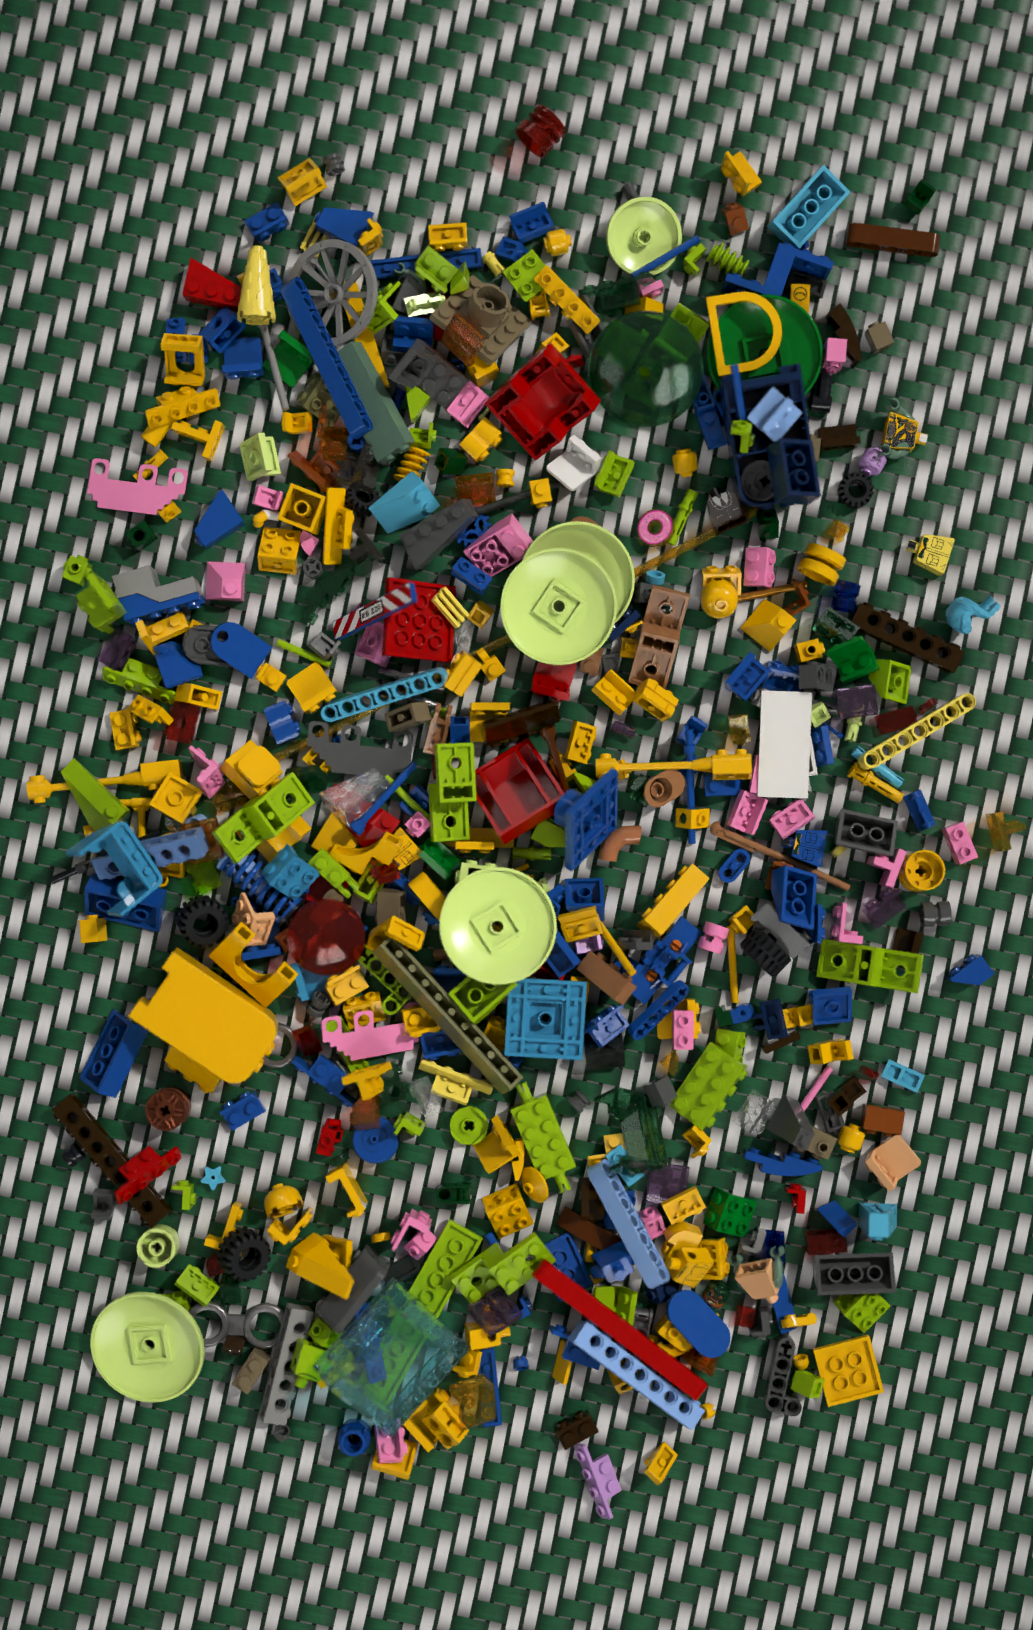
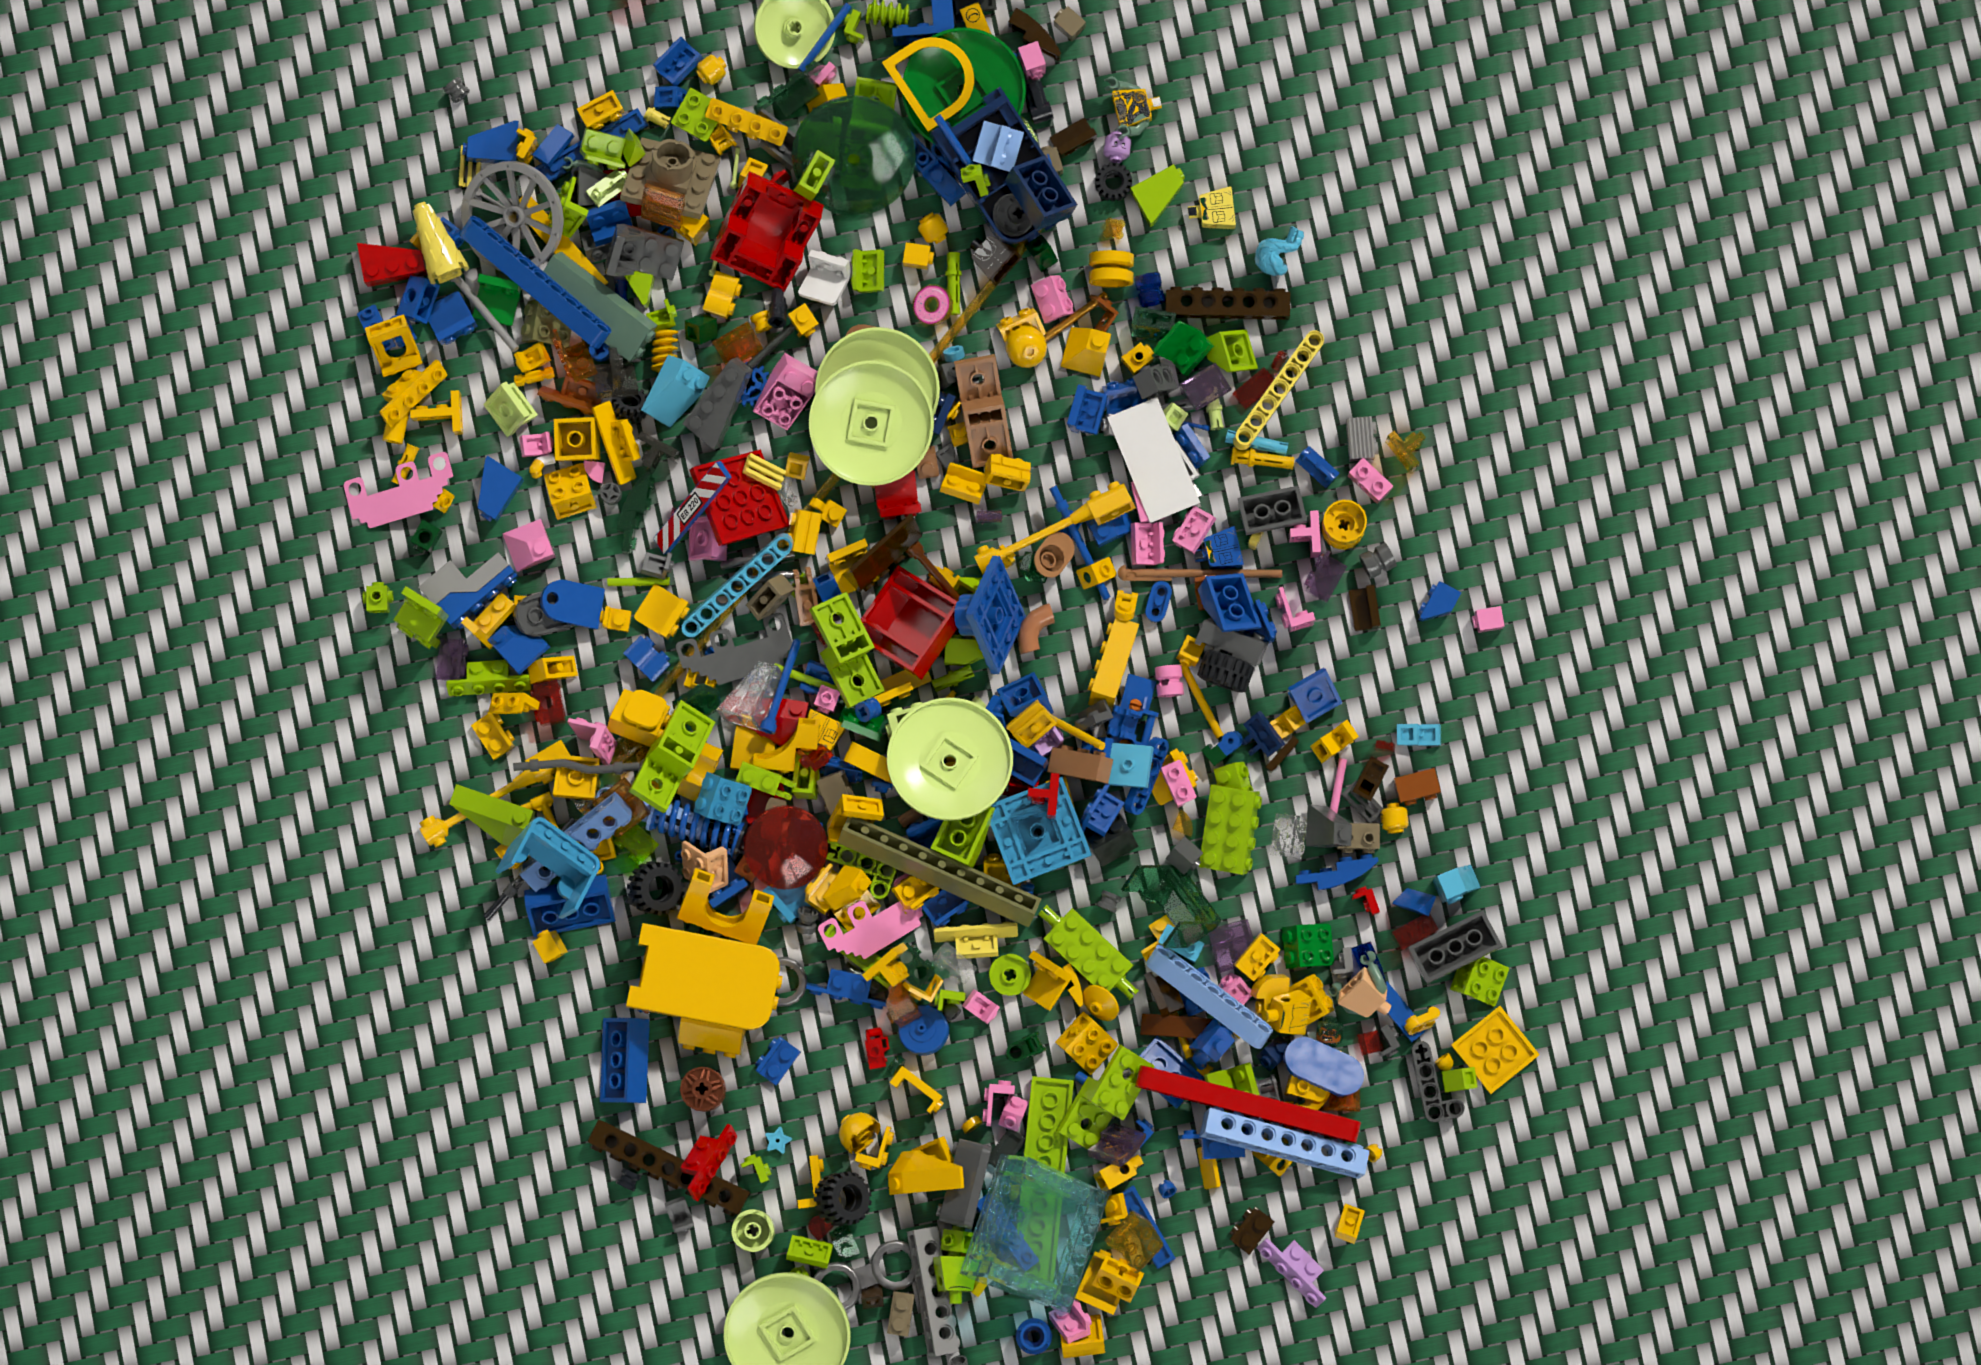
camera: 20 degrees left, 5 degrees down
blue bracket [244,202,289,243] -> none
yellow bracket [277,158,327,206] -> none
clear red slope [292,1022,323,1057] -> none
bright pink plate [445,380,489,428] -> none
blue bracket [451,557,493,596] -> none
yellow bracket [564,721,597,764] -> none
blue bracket [676,716,708,746] -> none
yellow bracket [682,1125,712,1159] -> none
clear yellow bracket [727,713,752,745] -> none
lime bracket [816,939,924,993] -> none
light nougat bracket [865,1134,921,1192] -> none
none -> dark grey bar [513,759,640,774]
none -> yellow axle [514,367,555,387]
none -> blue tile [532,124,575,167]
none -> yellowish green hinge [729,147,740,189]
none -> black hinge [768,288,787,328]
none -> lime slope [793,150,835,201]
none -> yellow slope [822,865,872,911]
none -> blue wheel [855,697,881,722]
none -> yellow brick [903,242,934,270]
none -> yellow bracket [903,974,943,1002]
none -> bright pink bracket [962,989,1000,1024]
none -> red bracket [1028,773,1059,819]
none -> medium azure plate [1108,743,1154,788]
none -> yellow plate [1114,590,1138,621]
none -> lime slope [1130,164,1185,227]
none -> light grey brick [1346,416,1378,462]
none -> bright pink brick [1472,606,1504,633]

